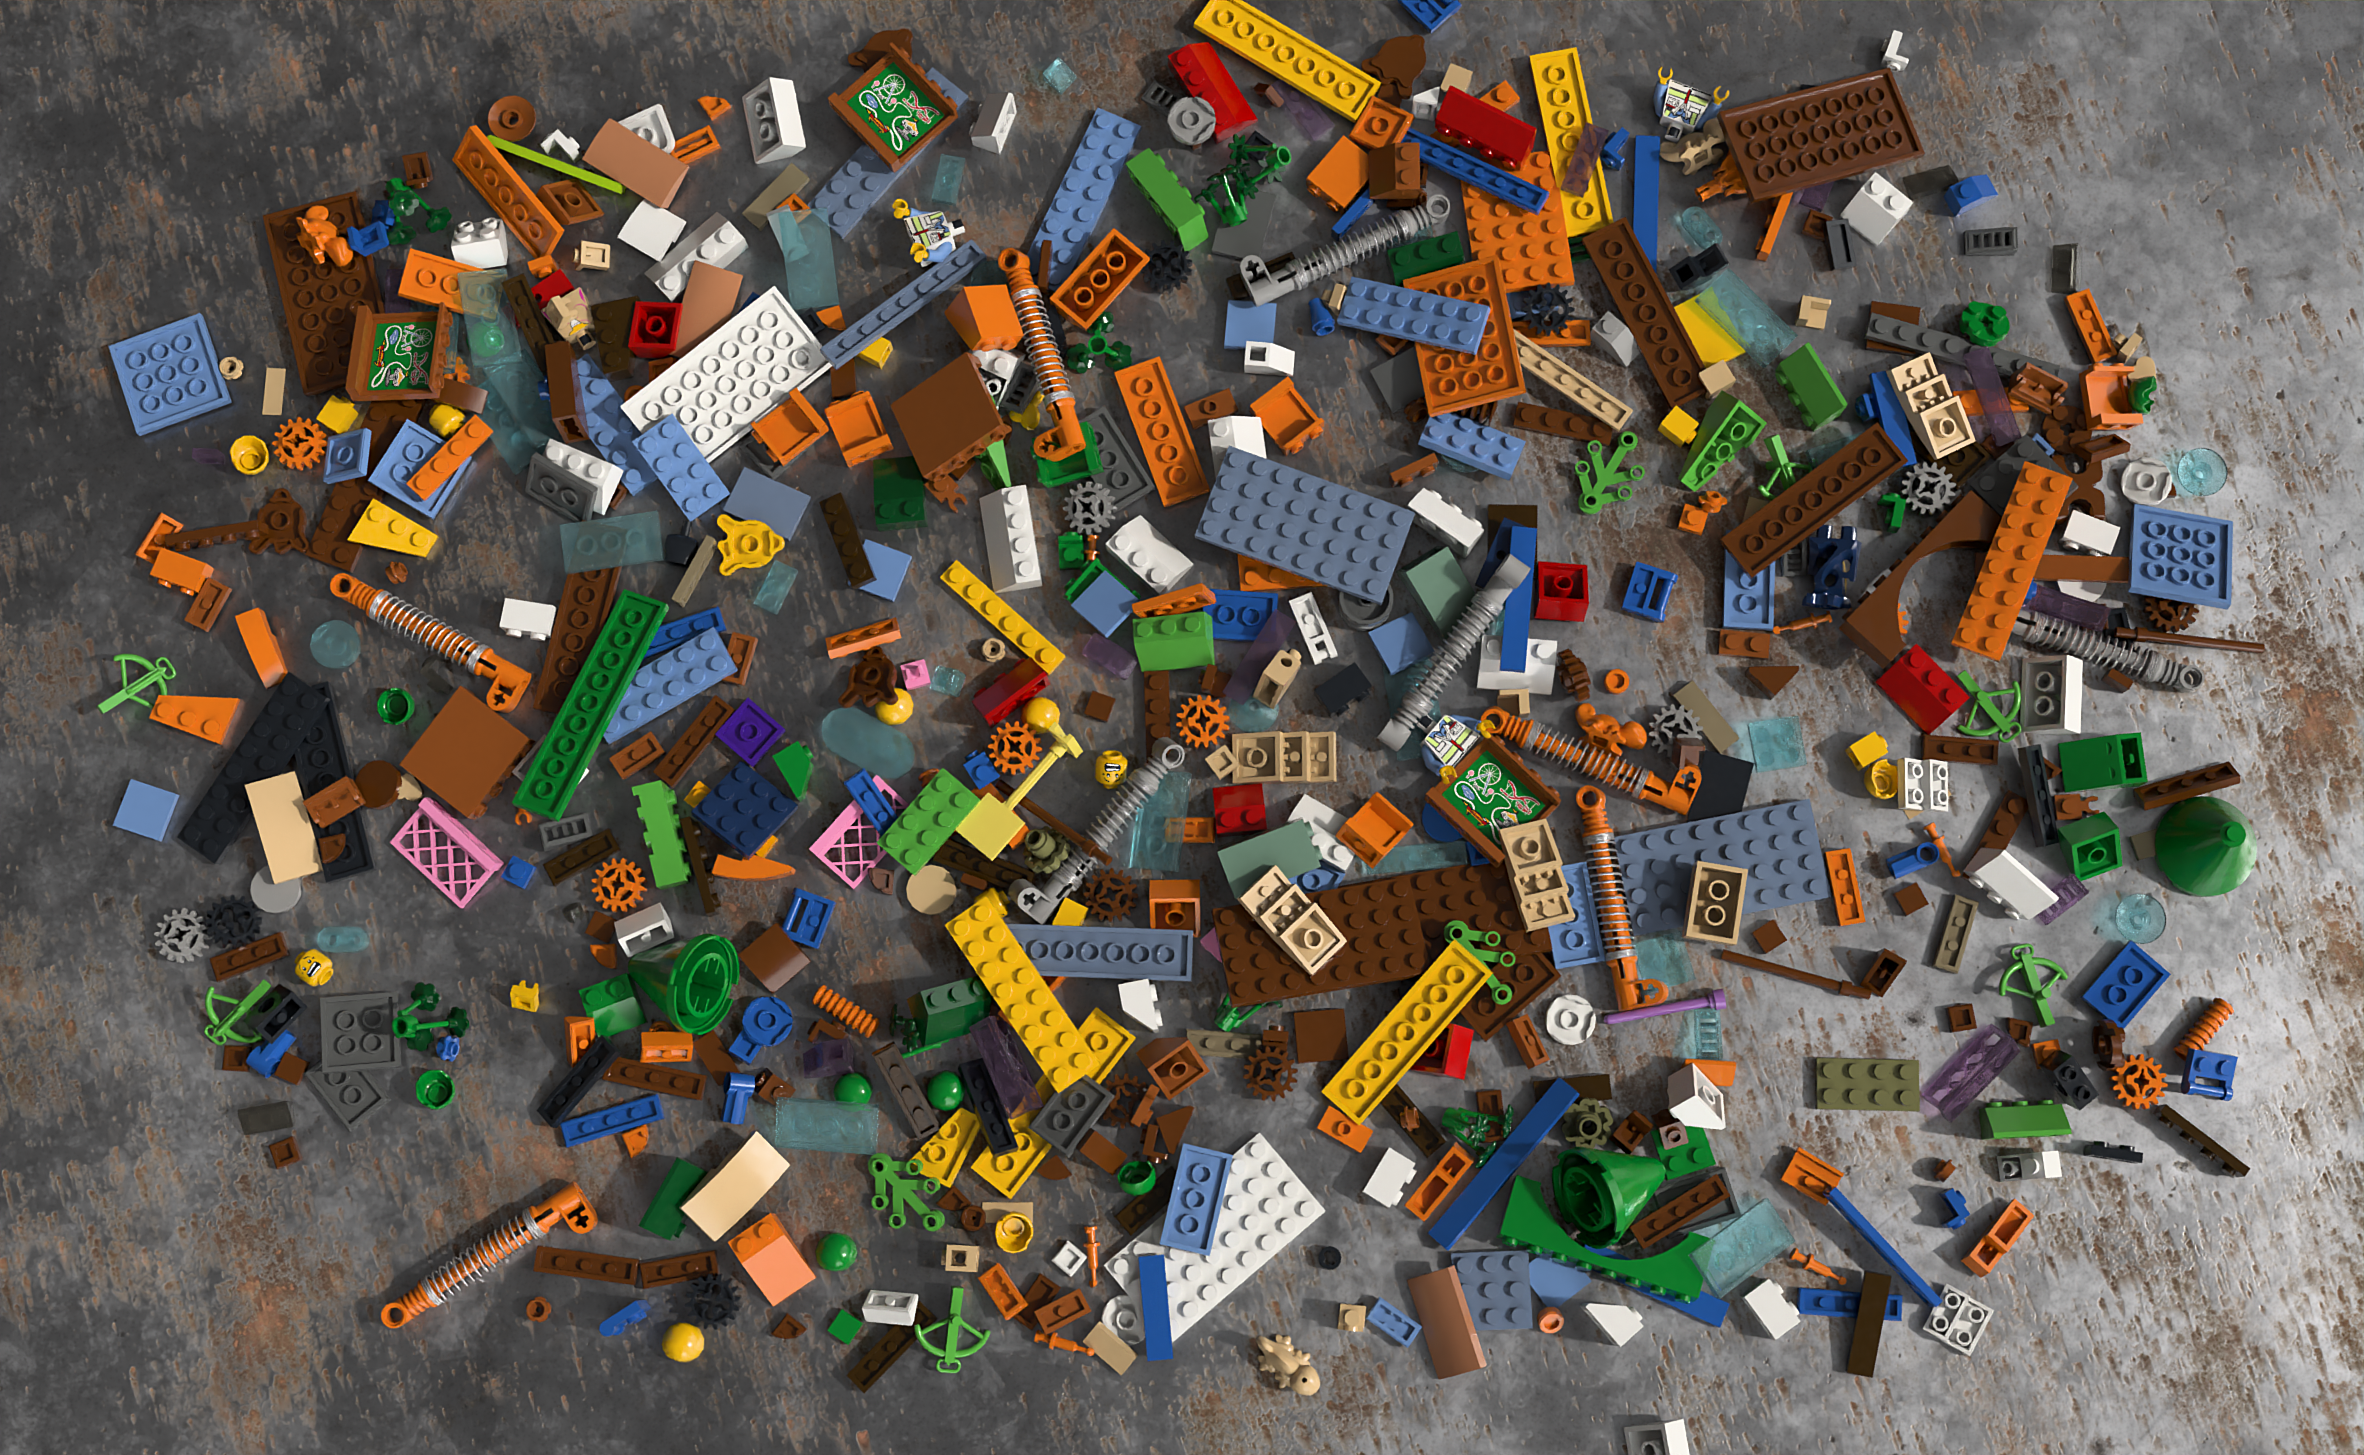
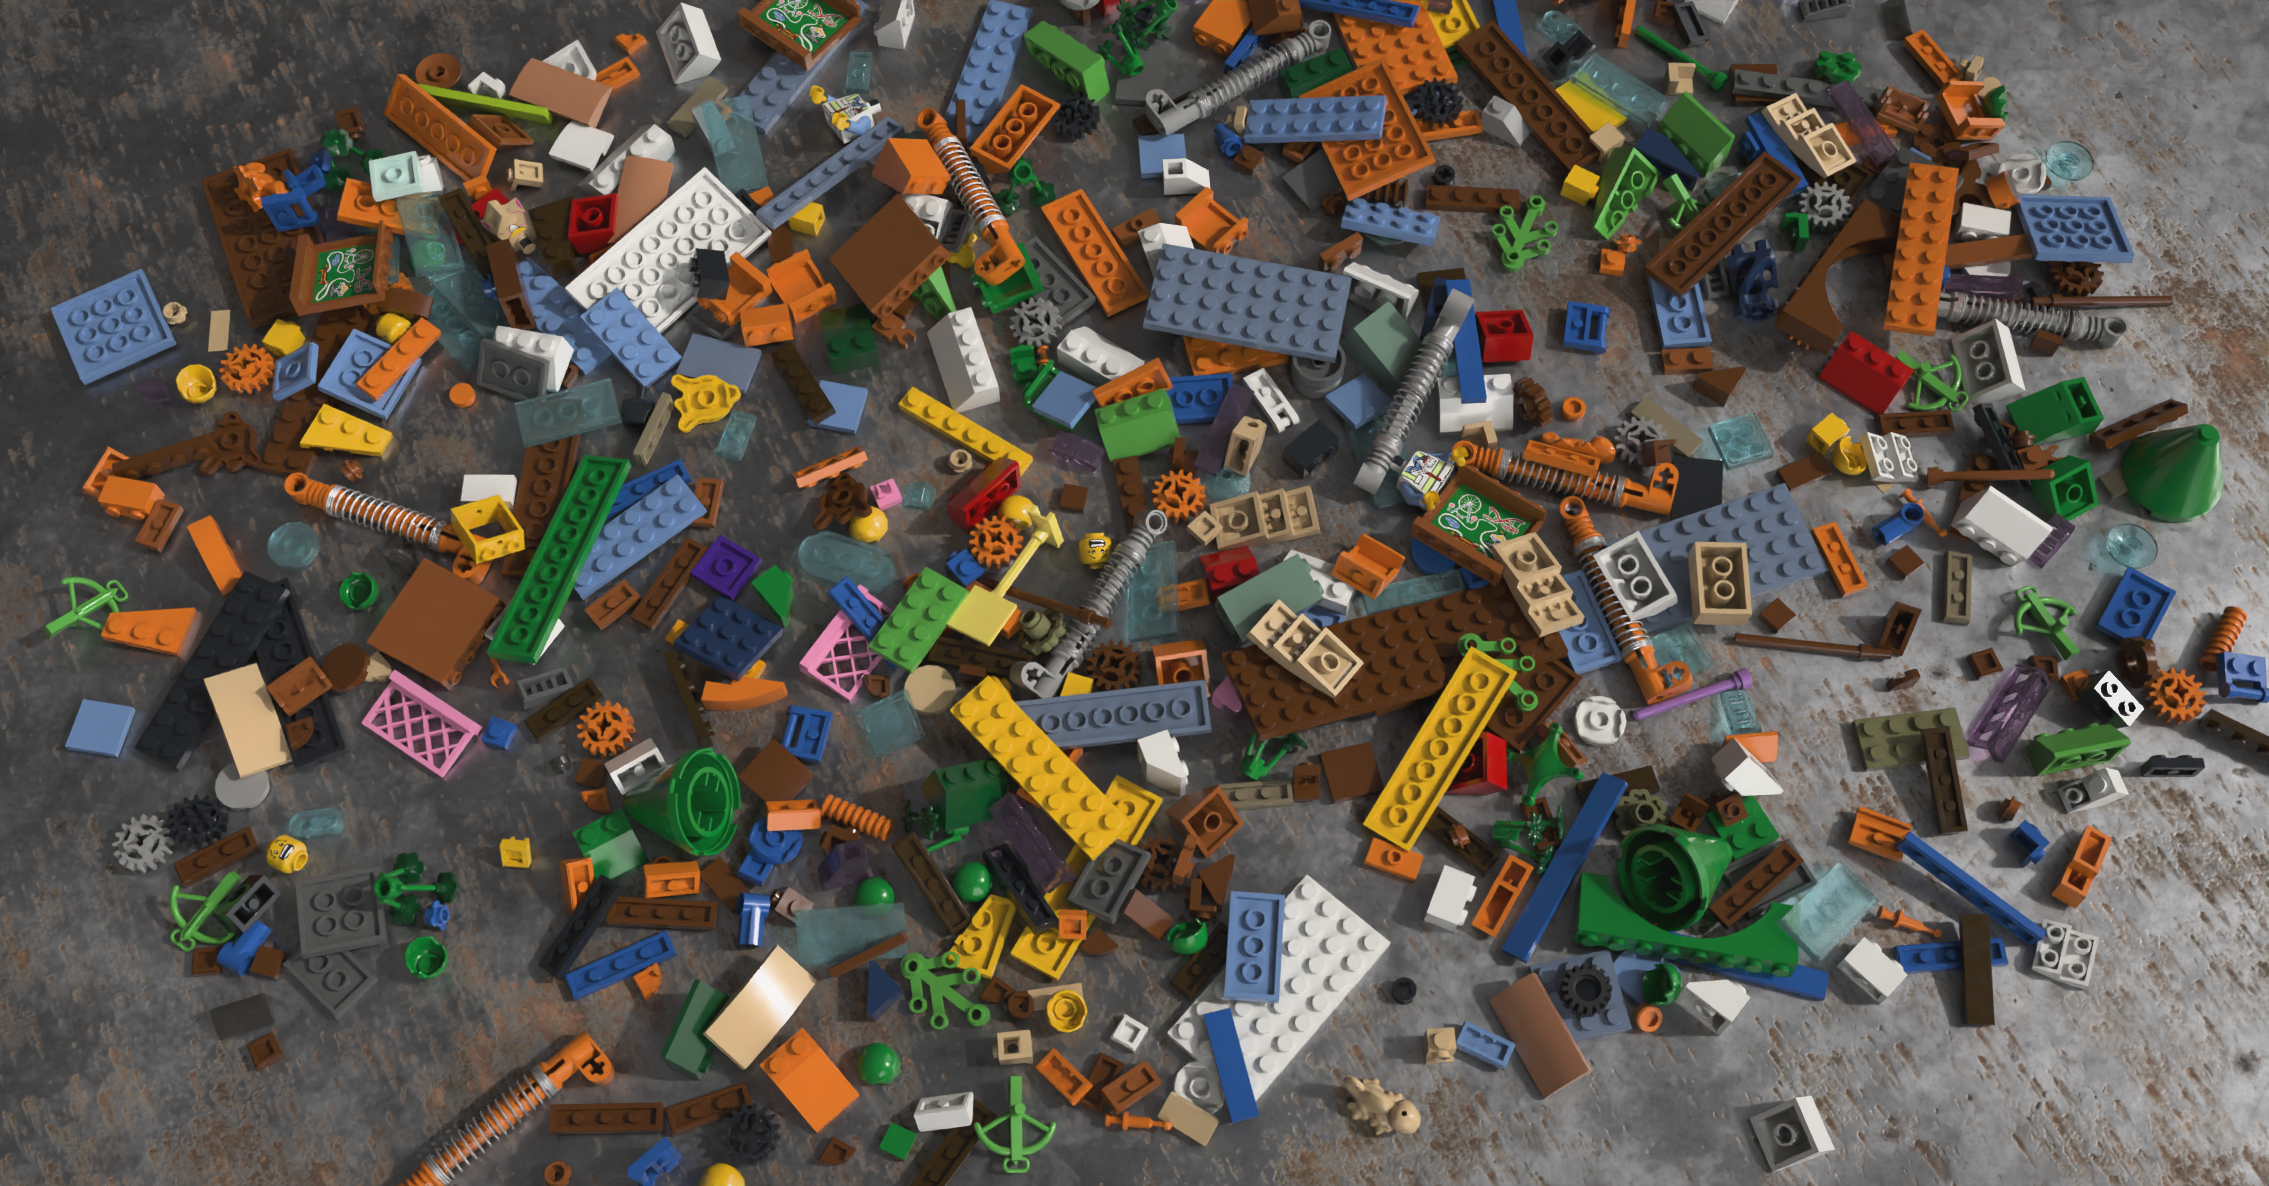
camera: 15 degrees left, 15 degrees down
bright green wedge [631,780,693,890] -> none
orange piece [1083,1225,1100,1288] -> none
reddish brown gear [1243,1046,1298,1101] -> none
tan plate [1513,329,1633,432] -> none
orange piece [1773,610,1832,634] -> none
none -> blue plate [261,187,320,232]
none -> light aqua plate [369,151,423,202]
none -> orange tile [449,383,476,408]
none -> yellow window [450,494,525,564]
none -> black brick [688,248,730,300]
none -> orange brick [740,303,793,347]
none -> orange slope [764,799,821,831]
none -> reddish brown tile [828,930,909,978]
none -> clear light blue tile [859,689,926,758]
none -> dark blue slope [867,961,903,1022]
none -> orange plate [1059,909,1087,940]
none -> reddish brown plate [1233,144,1265,175]
none -> black bush [1433,165,1455,186]
none -> green piece [1506,722,1583,807]
none -> orange tile [1522,440,1601,478]
none -> black tyre [1560,963,1612,1017]
none -> white slope [1593,531,1678,621]
none -> green piece [1635,26,1729,92]
none -> dark blue slope [1635,128,1699,192]
none -> green hair [1642,963,1682,1005]
none -> reddish brown tile [1776,452,1833,493]
none -> reddish brown tile [1886,669,1921,692]
none -> dark brown plate [1920,726,1968,835]
none -> dark orange piece [1927,467,2055,487]
none -> orange piece [1985,171,2020,210]
none -> reddish brown plate [2009,430,2035,447]

